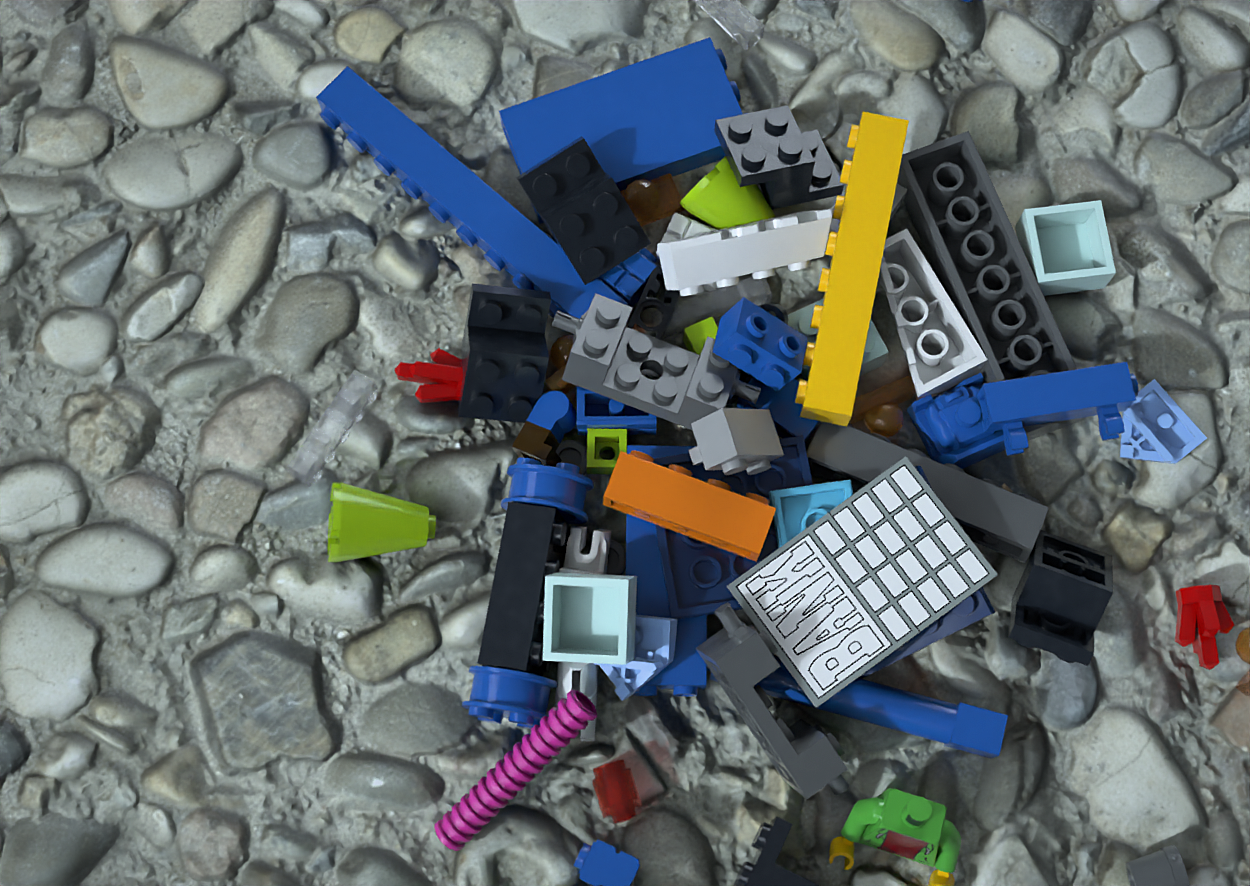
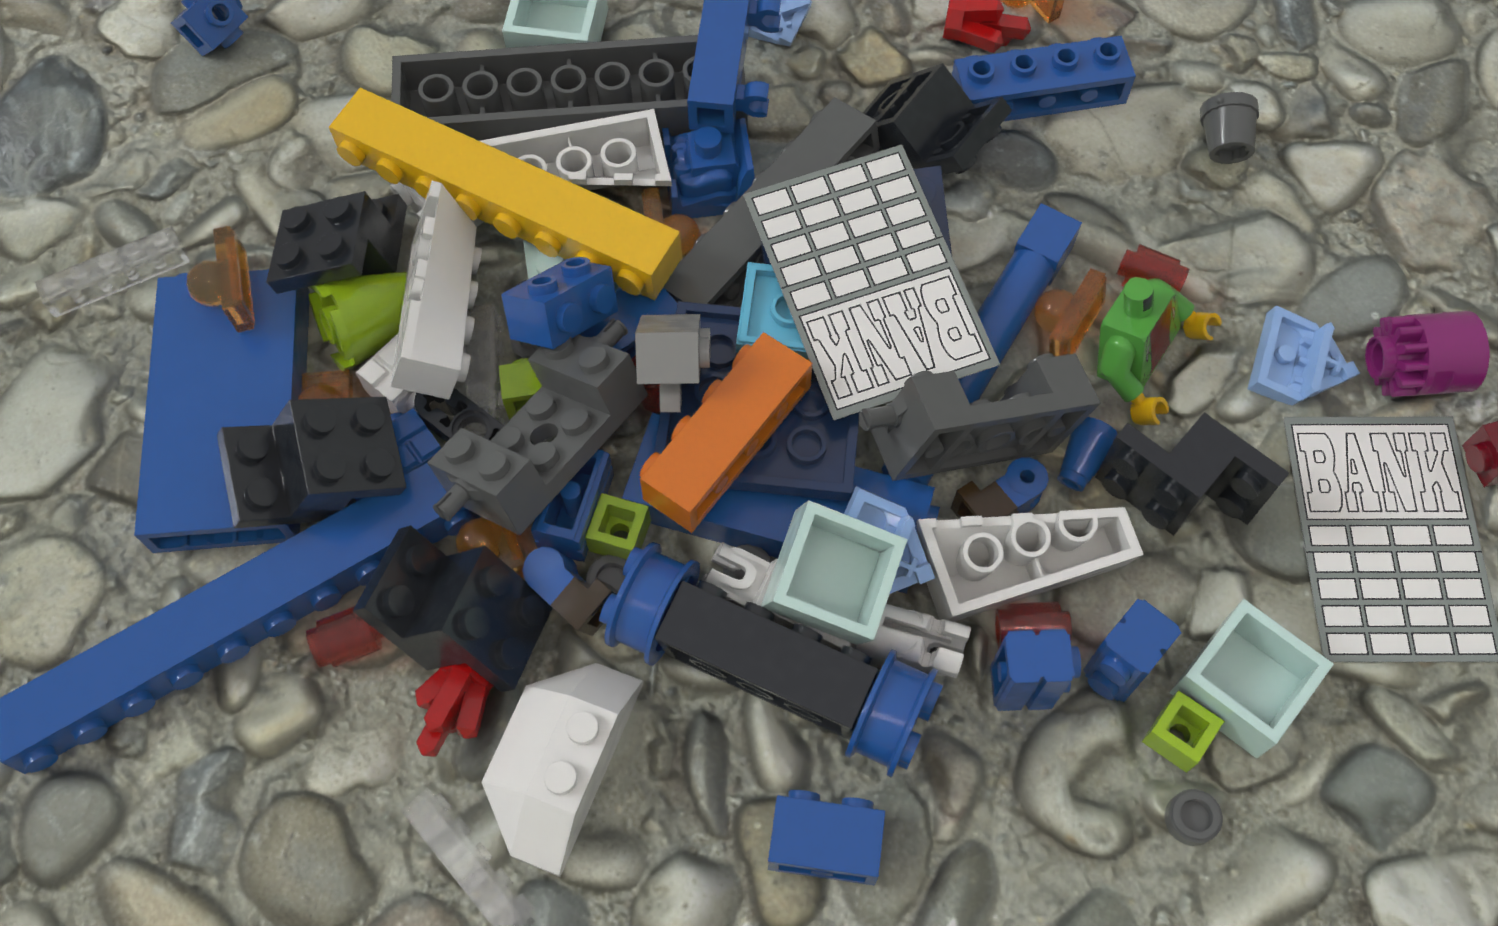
camera: 75 degrees left, 10 degrees down
lime cone [327,482,436,562] -> none
dark pink piece [434,689,597,851] -> none
none -> clear orange tile [186,225,255,332]
none -> clear red brick [306,606,384,668]
none -> white wedge [482,663,643,877]
none -> blue brick [768,790,885,886]
none -> white wedge [916,507,1144,622]
none -> leg [950,457,1049,519]
none -> blue brick [952,35,1136,122]
none -> blue brick [990,629,1081,711]
none -> clear orange tile [1034,268,1107,356]
none -> blue cone [1057,417,1118,492]
none -> clear red brick [1116,244,1190,292]

